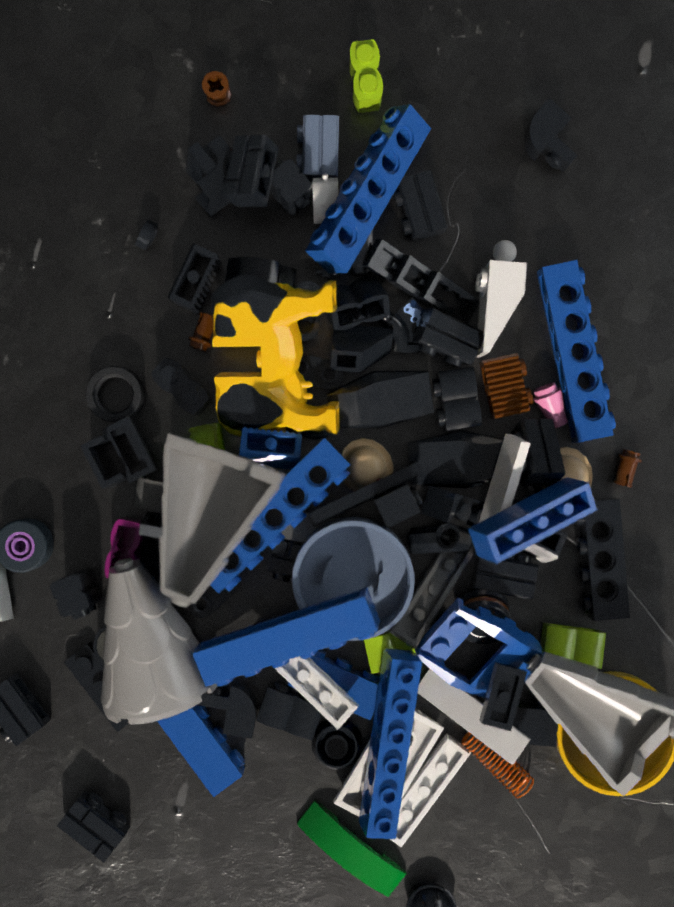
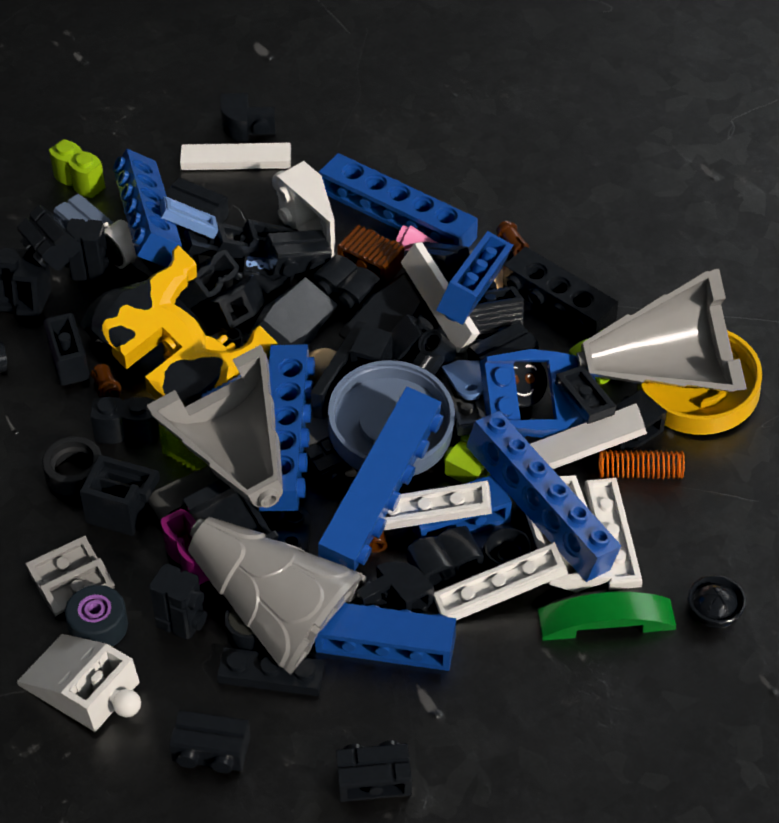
camera: 40 degrees left, 40 degrees down
none -> light grey slope [26,536,115,616]
none -> medium blue tile [159,197,218,239]
none -> white tile [180,143,291,170]
none -> white tile [434,542,568,620]
none -> medium blue piece [442,360,483,400]

